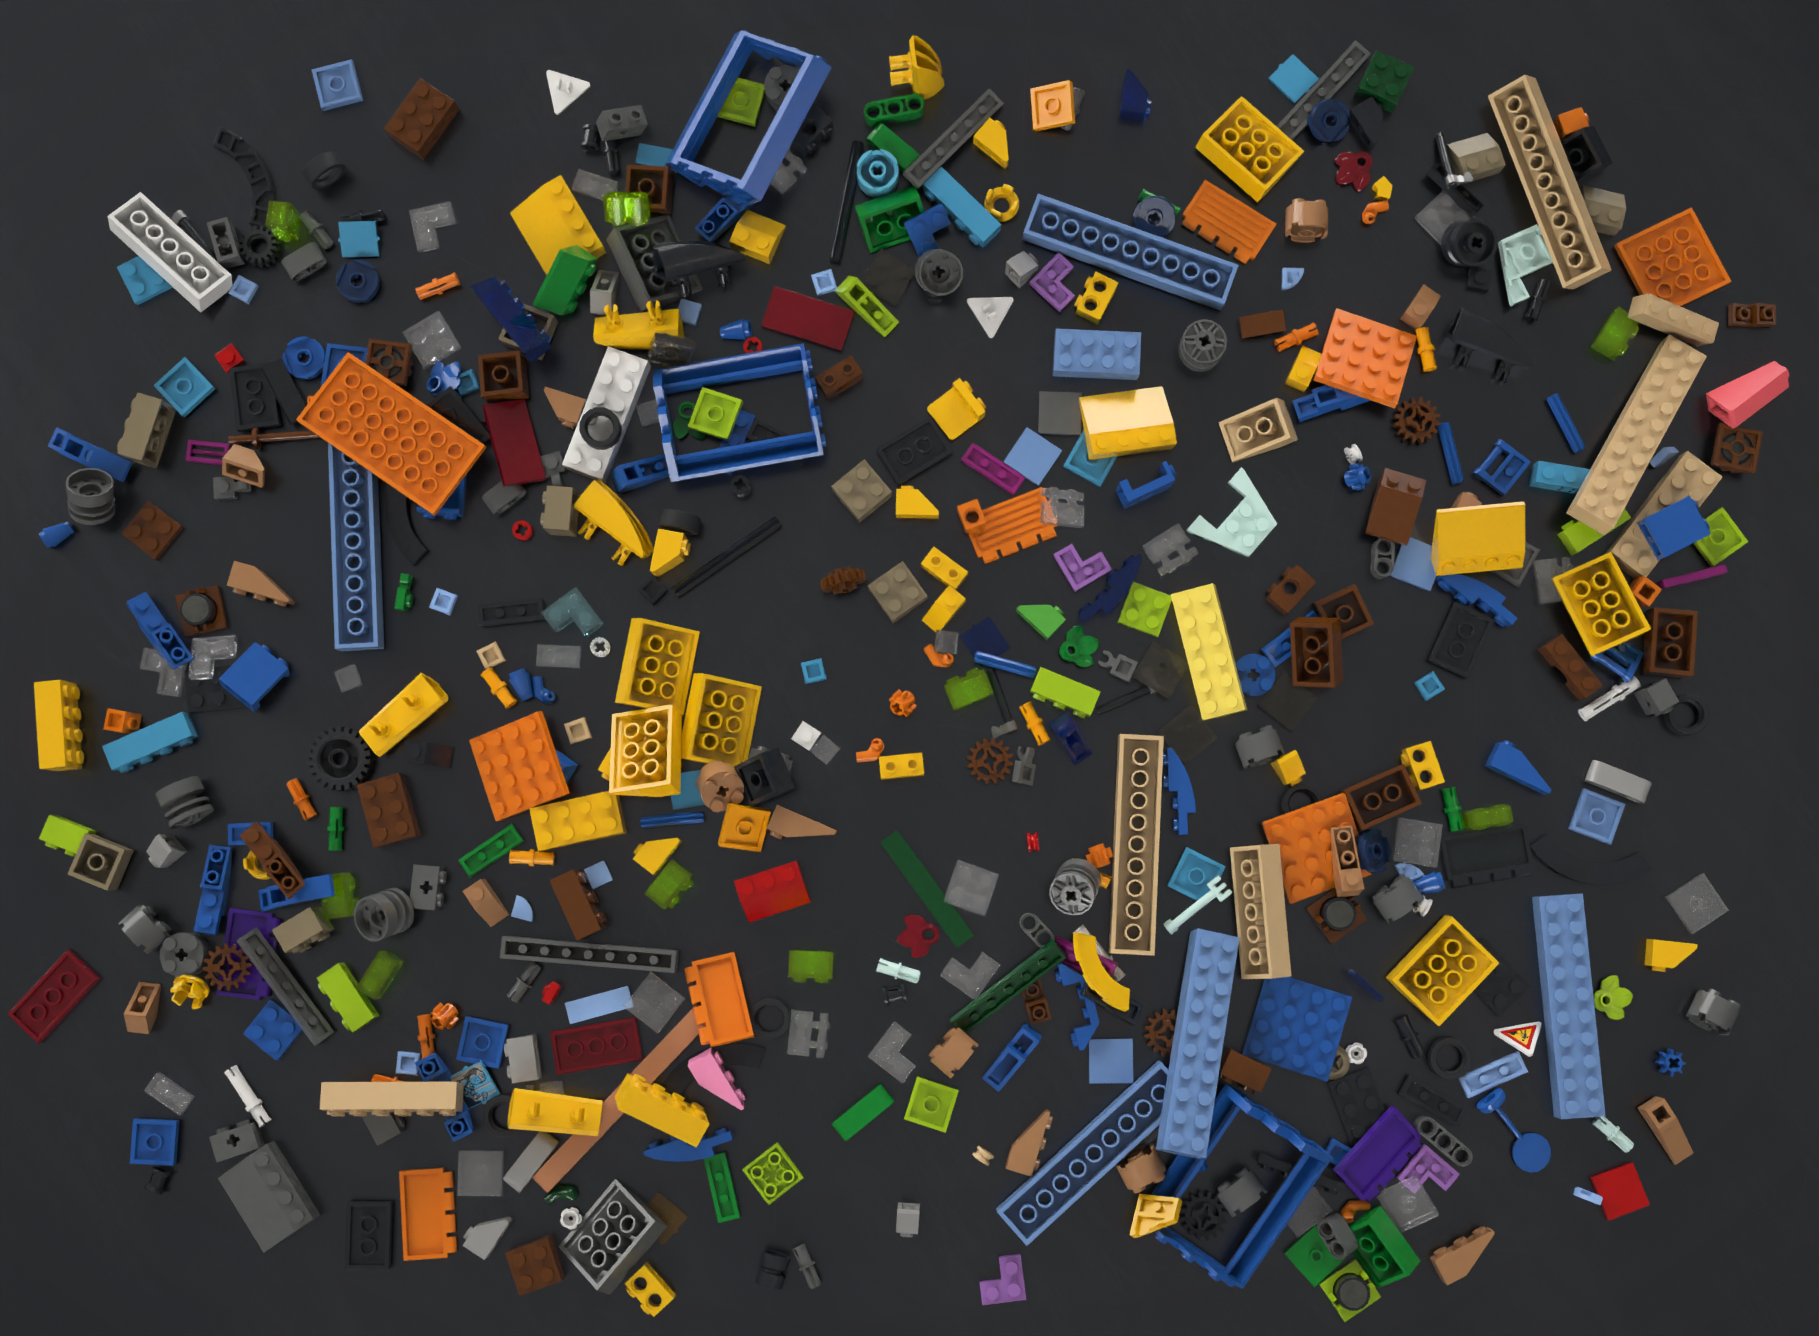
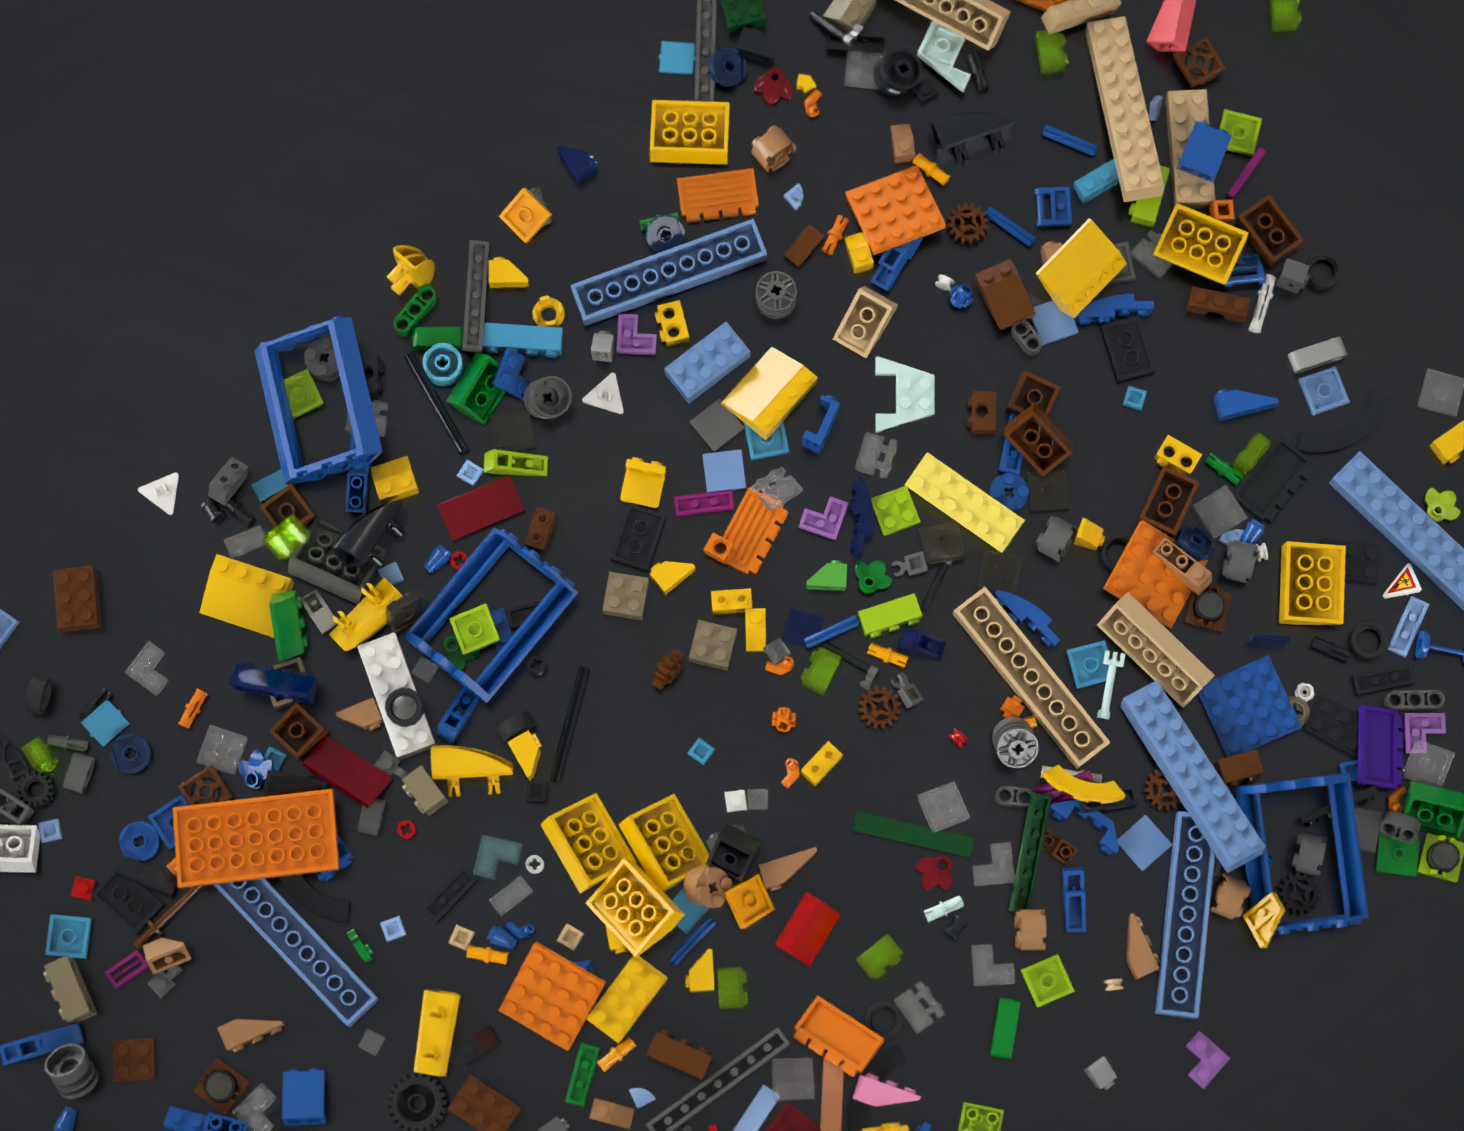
camera: 45 degrees left, 5 degrees down
light blue tile [584,860,613,889] -> none

